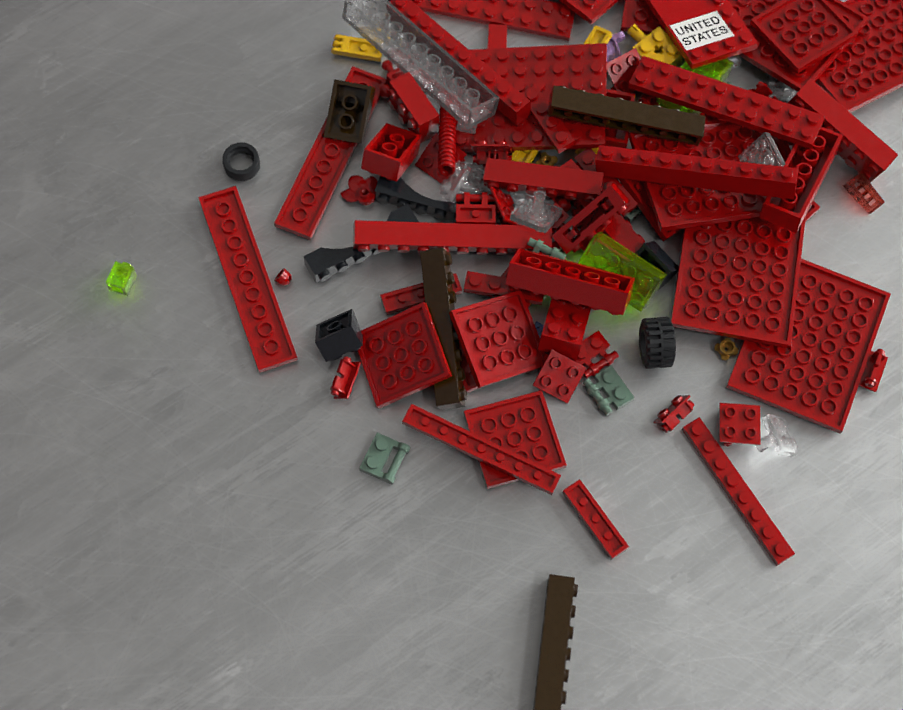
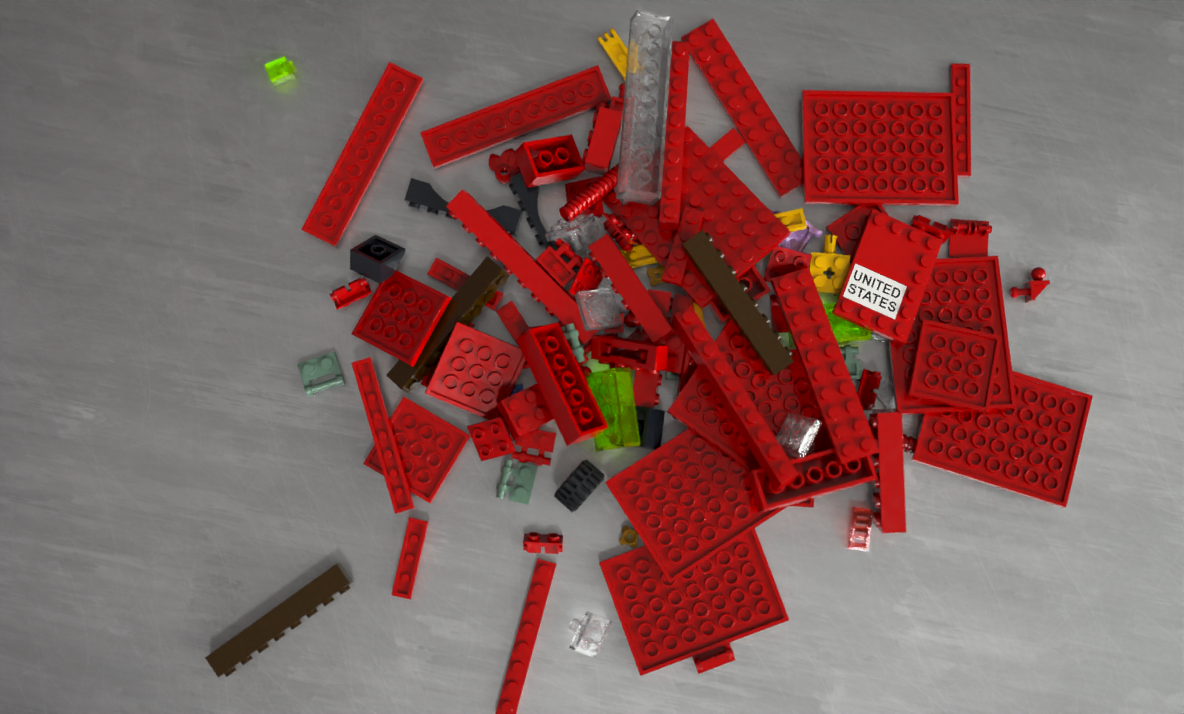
camera: 55 degrees right, 15 degrees up
black tyre [222,142,260,181] -> none
red hinge [274,268,292,286] -> none
dark brown slope [324,79,376,144] -> none
red hinge [719,403,761,447] -> none

